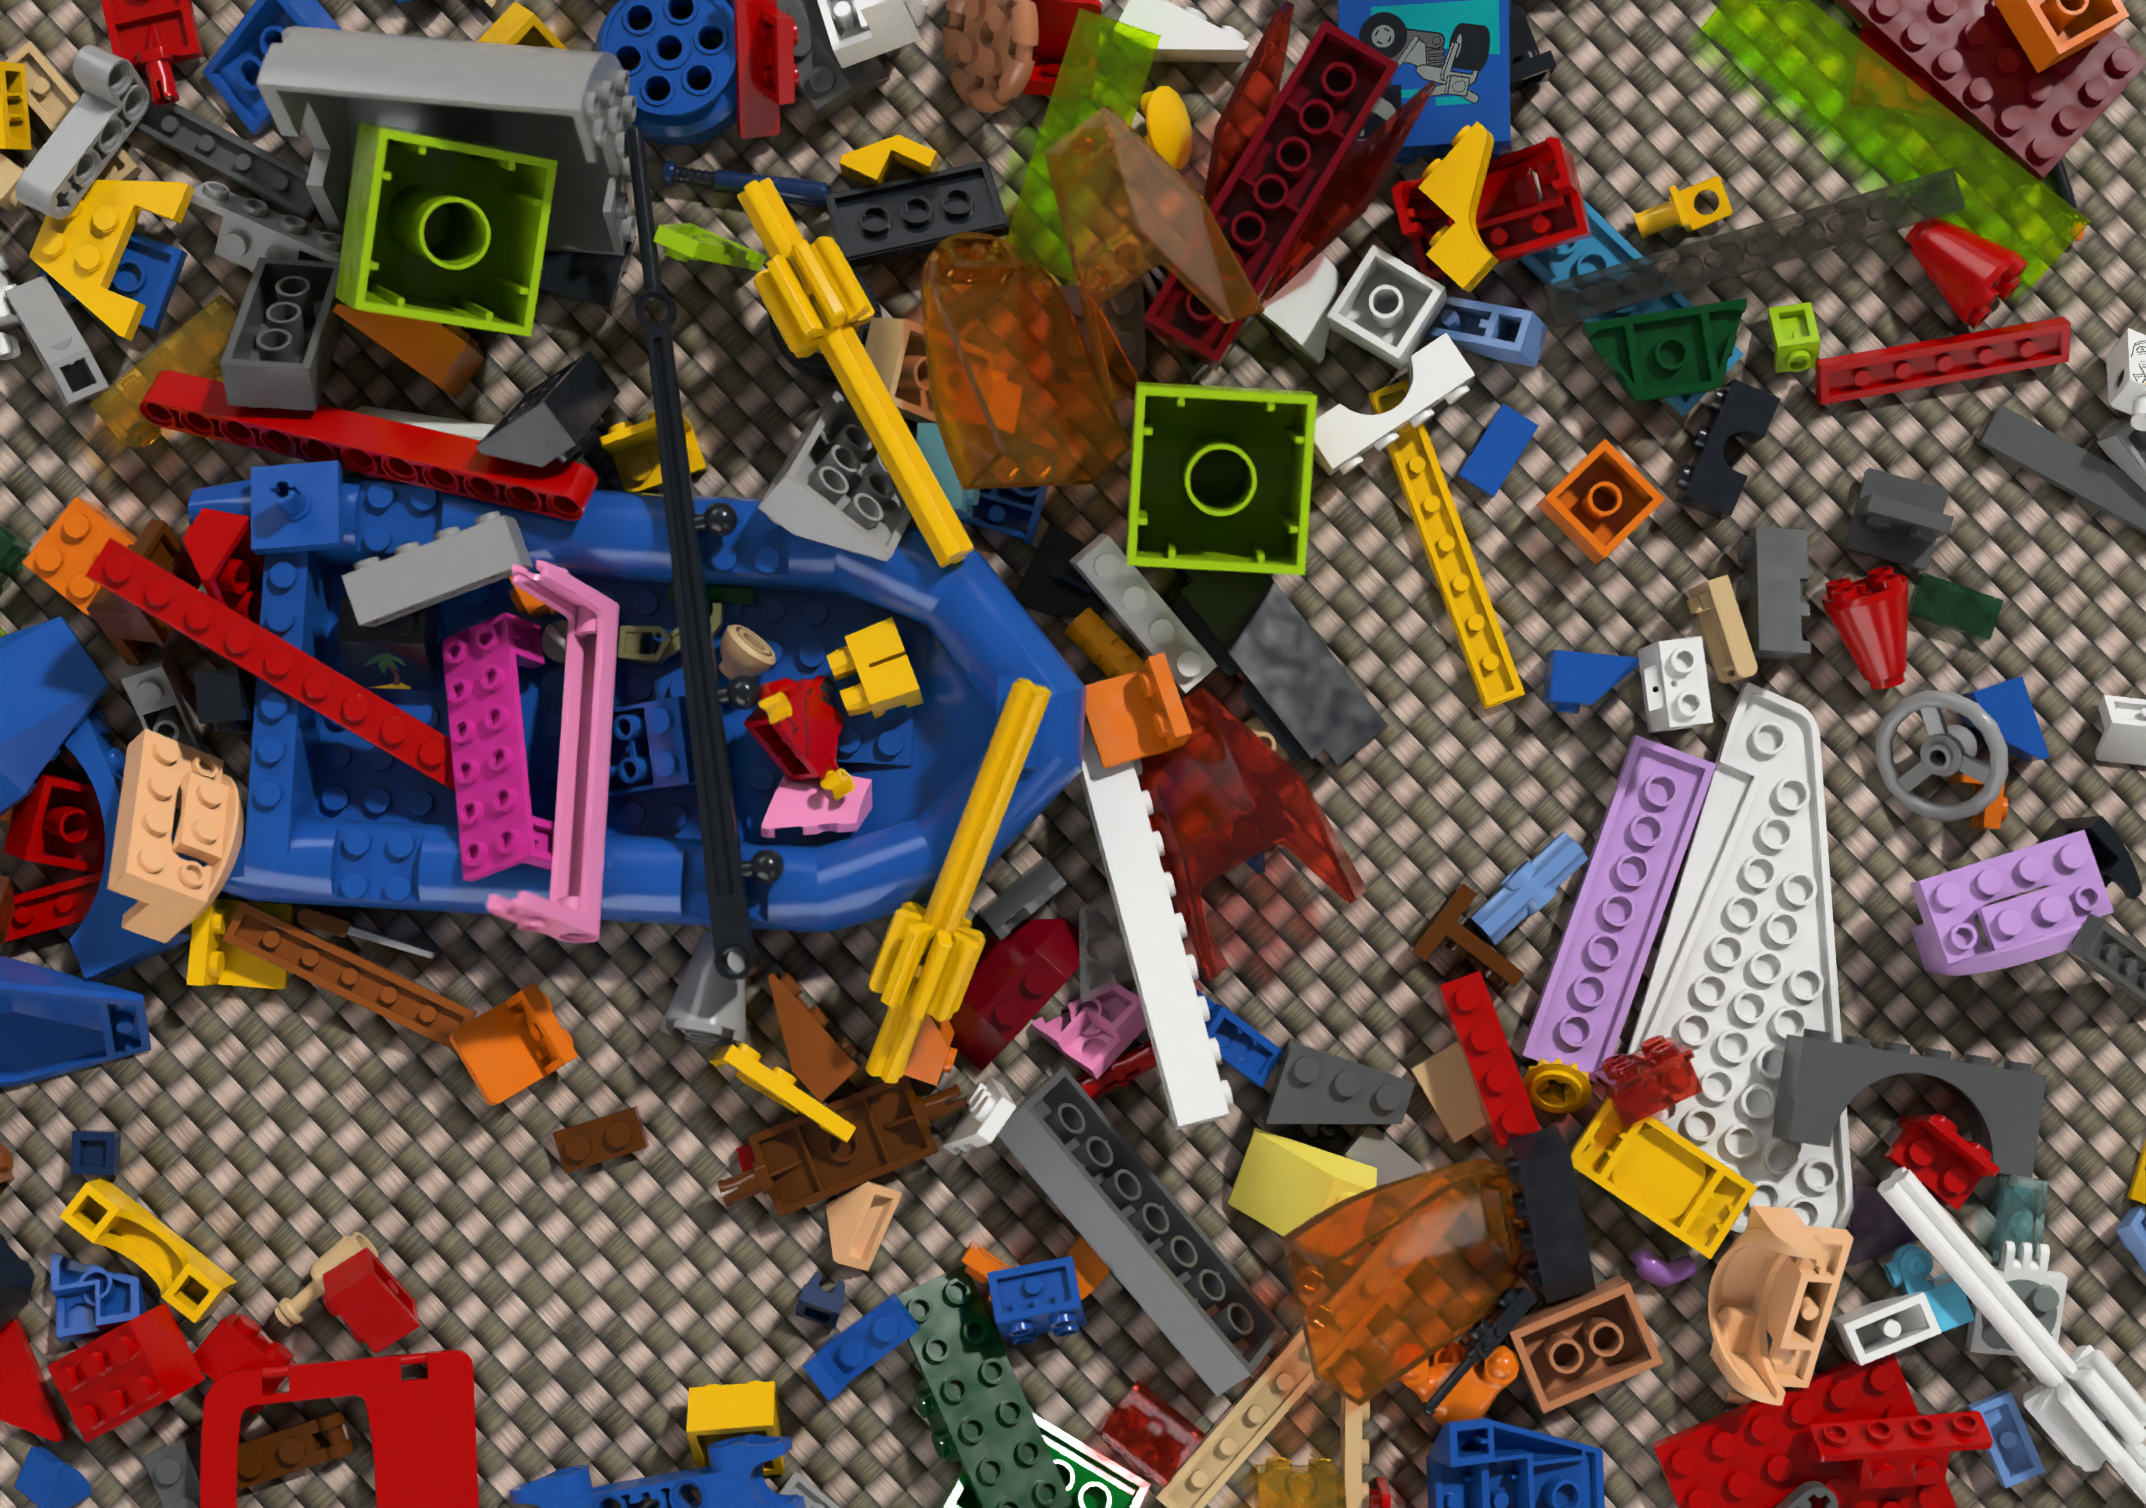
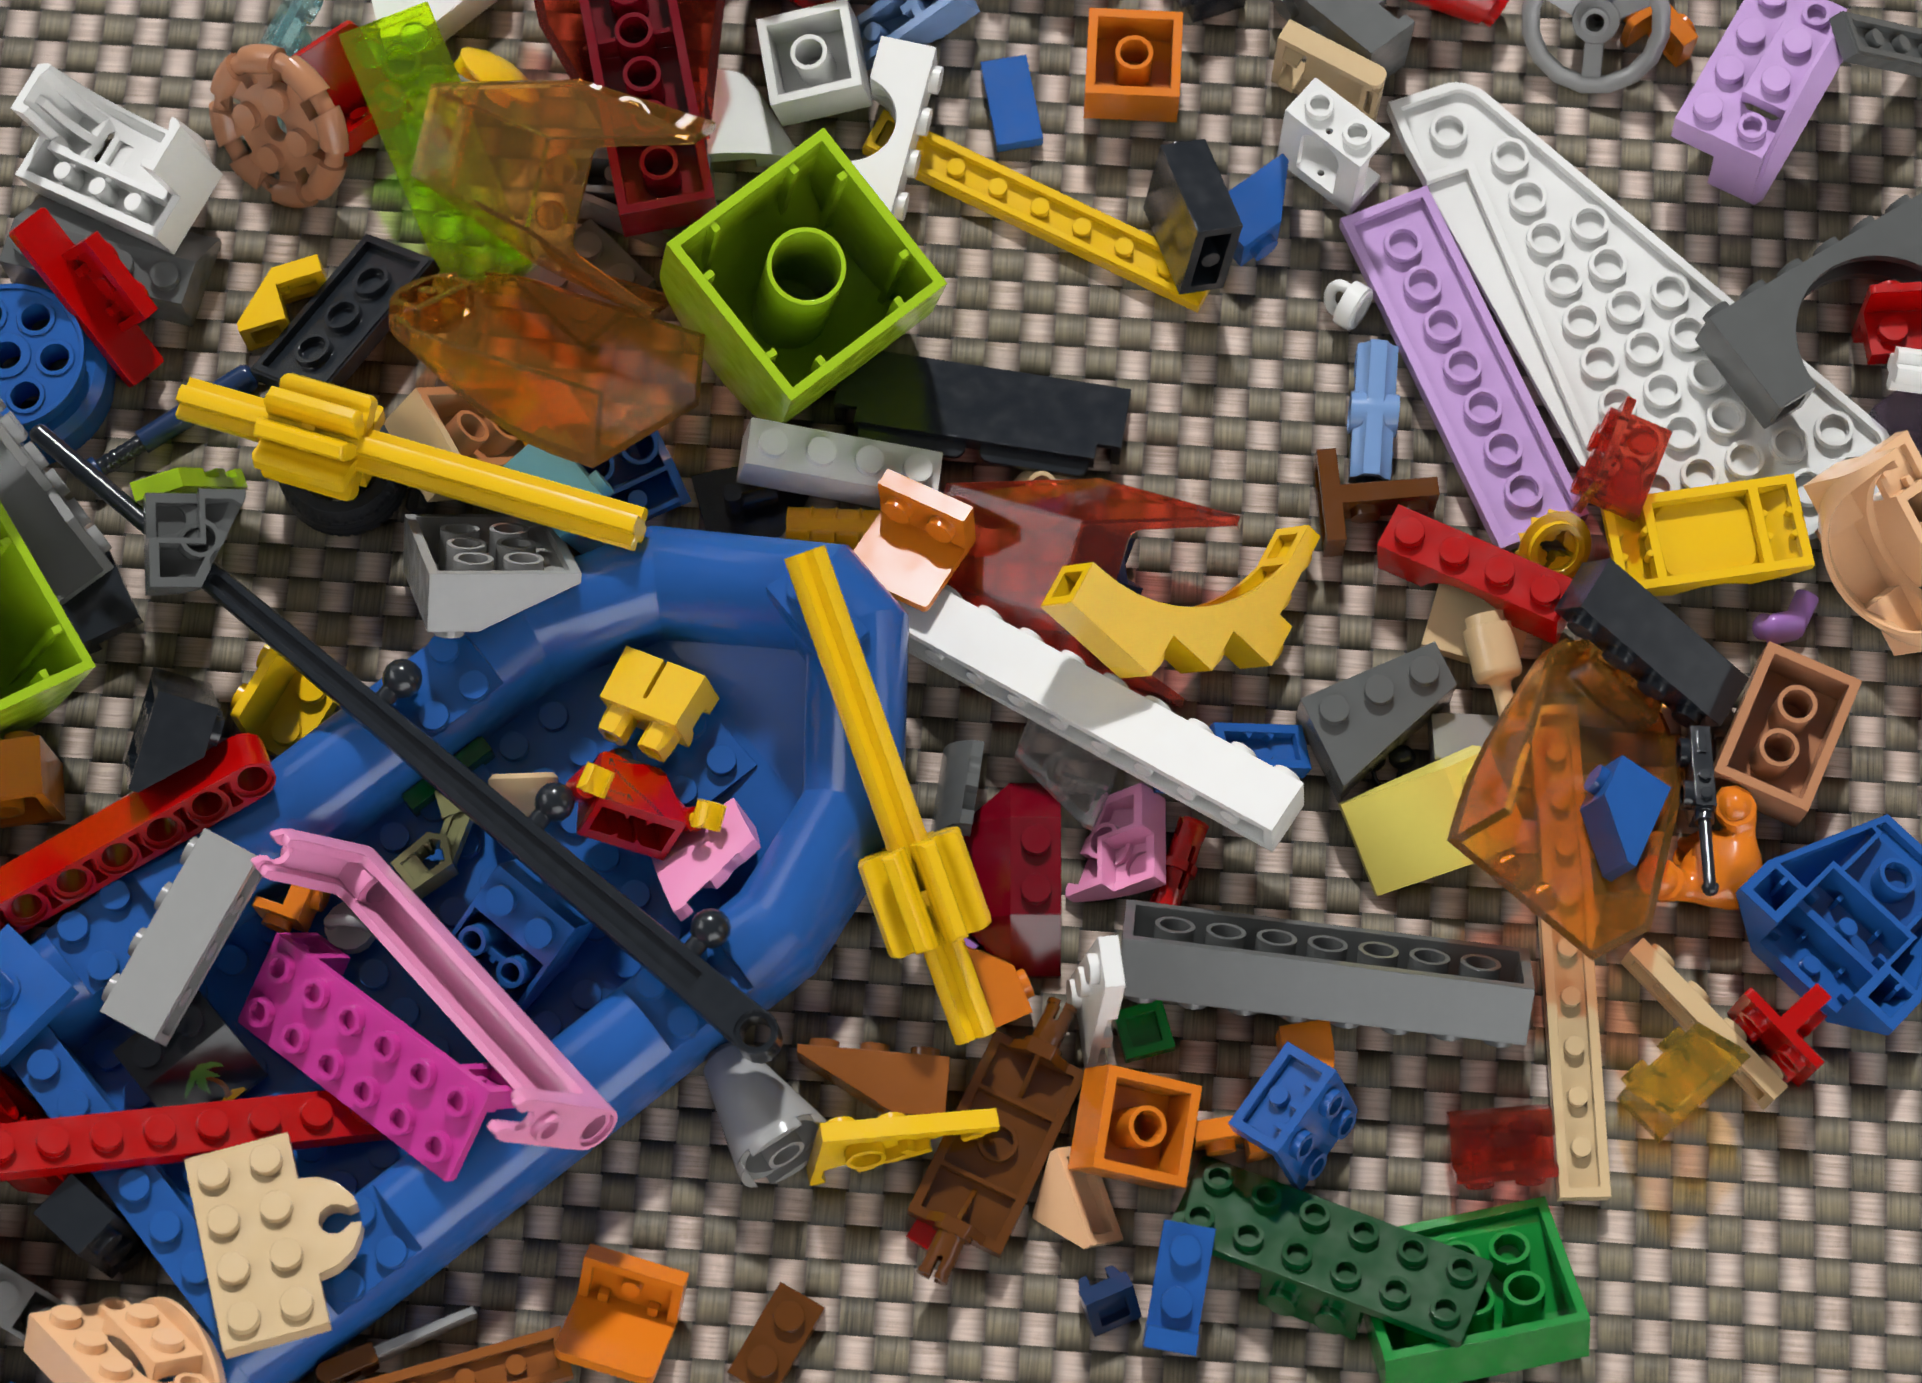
camera: 40 degrees left, 15 degrees down
none -> dark grey slope [143,489,246,596]
none -> tan plate [184,1132,364,1359]
none -> yellow arch [1040,525,1321,679]
none -> orange brick [1068,1064,1202,1190]
none -> green plate [1113,1000,1176,1063]
none -> black brick [1143,139,1243,295]
none -> white tile [1324,279,1373,331]
none -> tan piece [1462,610,1529,743]
none -> blue slope [1580,755,1671,882]

